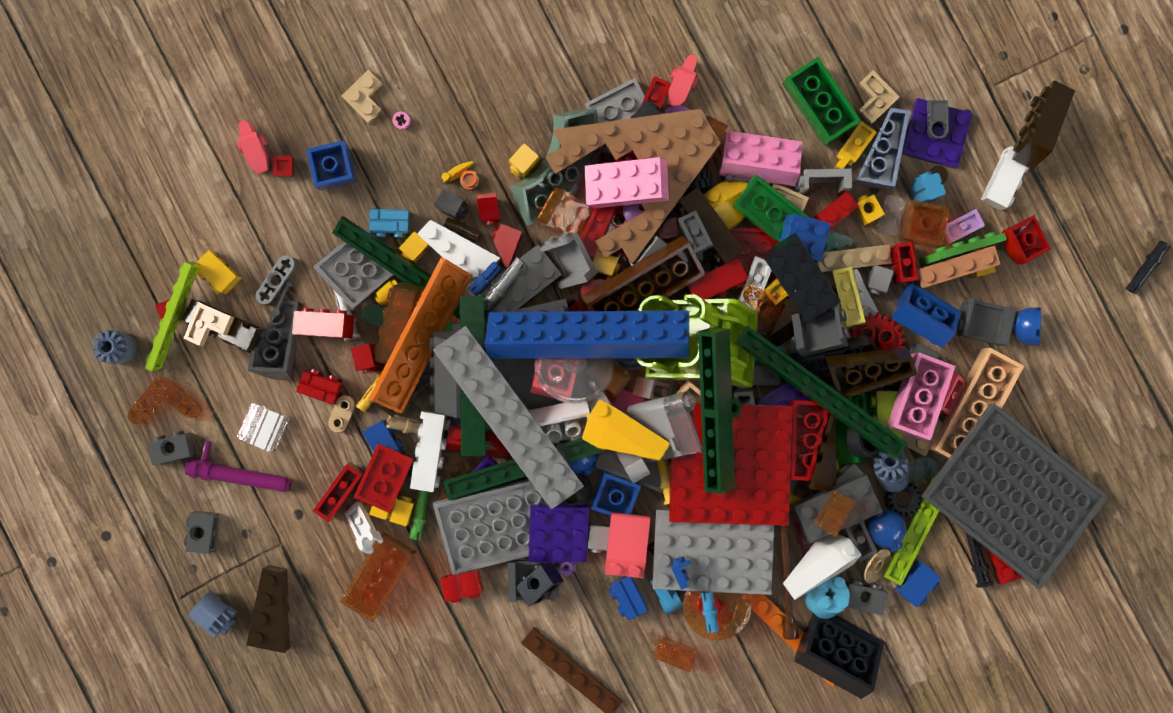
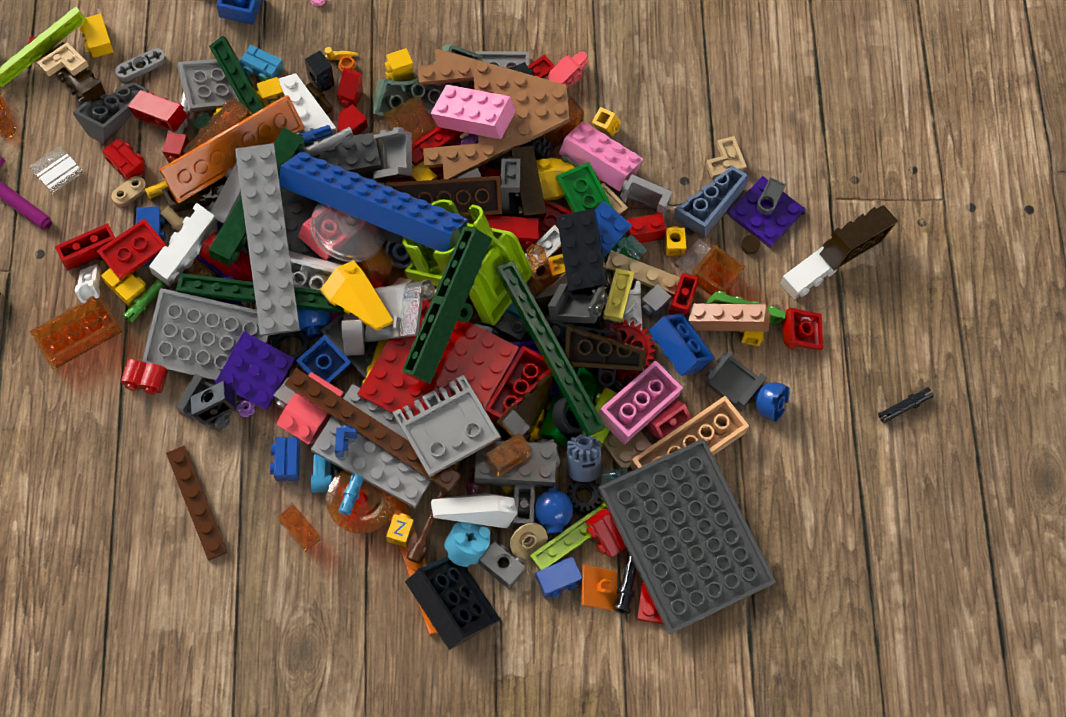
camera: 15 degrees right, 20 degrees down
dark grey hinge [272,280,293,317] -> none
green brick [782,57,861,147] -> none
yellow hinge [834,121,877,169] -> none
dark azure brick [910,171,946,206] -> none
lavender plate [940,209,985,244] -> none
none -> reddish brown plate [285,368,461,493]
none -> yellow brick [386,513,414,547]
none -> light grey hinge [393,375,500,477]
none -> orange piece [582,565,617,611]
none -> red brick [585,509,626,558]
none -> yellow brick [591,107,621,138]

